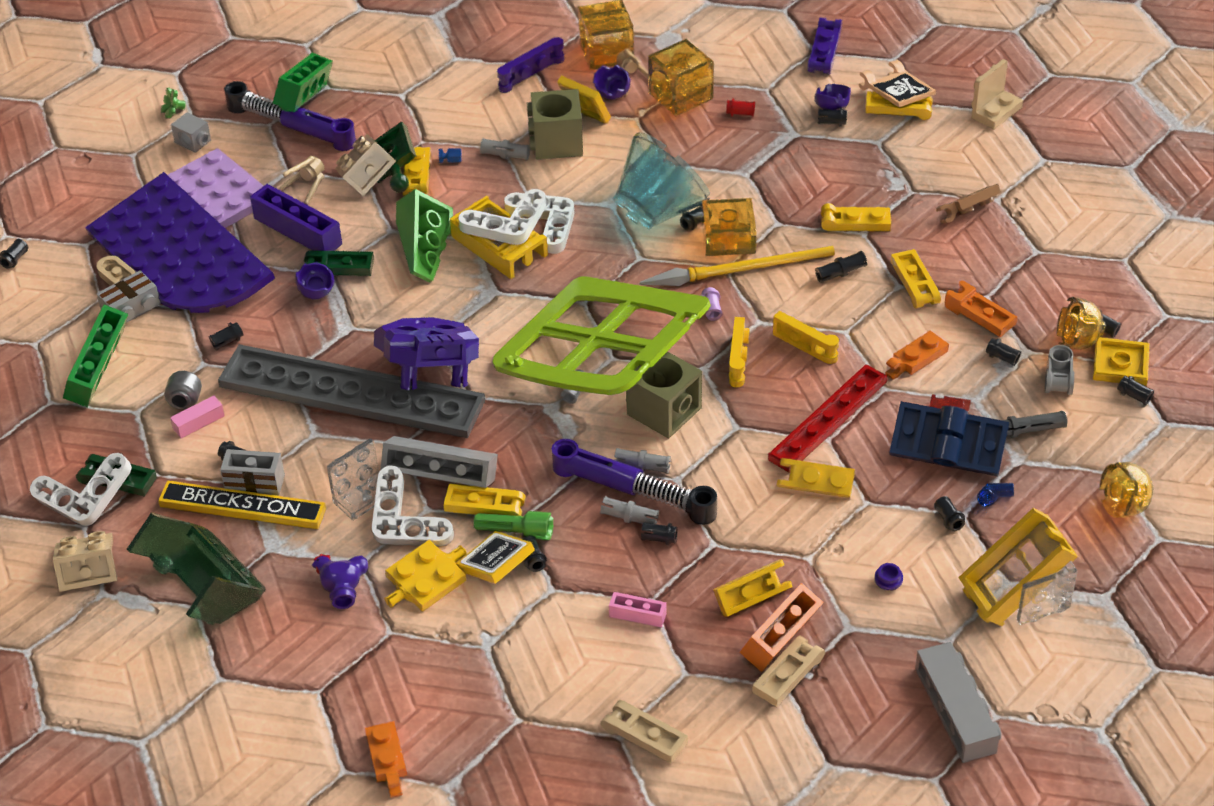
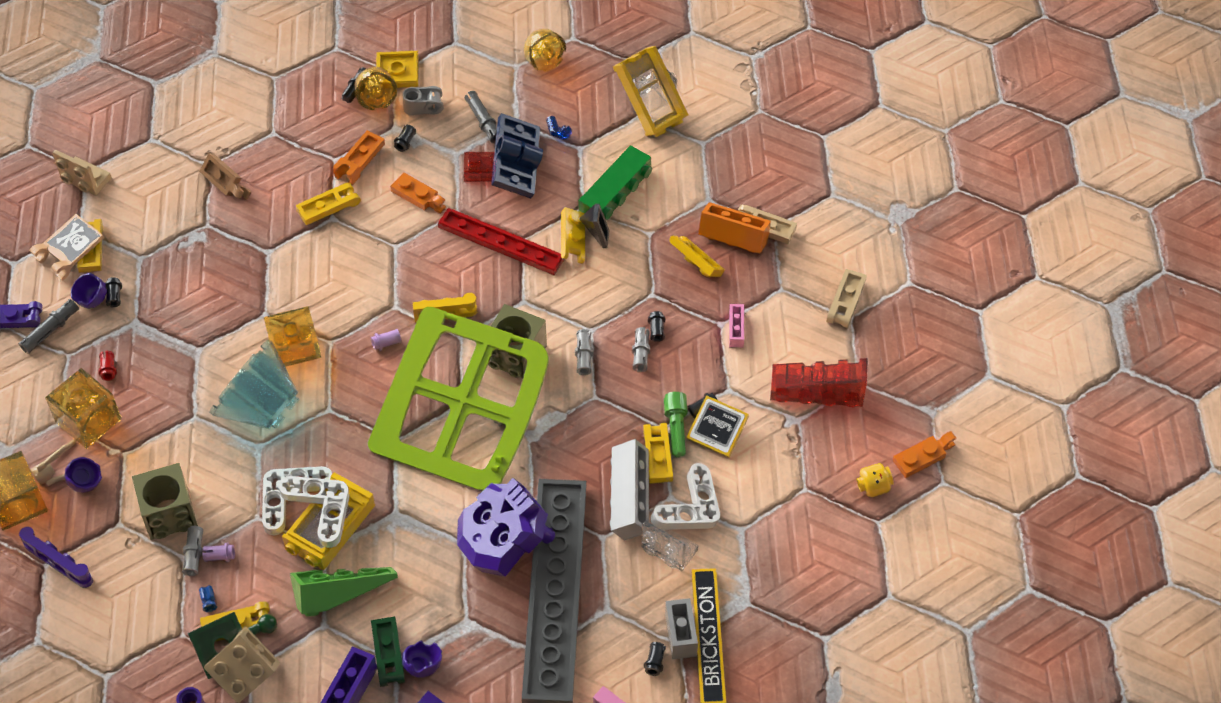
camera: 105 degrees left, 10 degrees up
clear green windscreen [126,512,266,625] -> none
dark purple animal [312,554,368,609] -> none
yellow plate [384,540,467,612] -> none
piece [551,439,717,525] -> none
yellow tile [557,75,611,124] -> none
yellow piece [640,246,835,286] -> none
yellow plate [773,311,839,364] -> none
black pin [815,251,867,283] -> none
yellow plate [821,203,891,231] -> none
dark purple plate [874,563,904,590] -> none
light grey brick [915,642,1002,763] -> none
black pin [934,496,965,531] -> none
black pin [1117,376,1154,406] -> none
none -> dark grey pin [18,299,79,354]
none -> lavender pin [203,543,235,562]
none -> green brick [578,145,652,220]
none -> black slope [579,204,610,248]
none -> clear red wedge [770,358,868,408]
none -> yellow head [856,463,894,497]

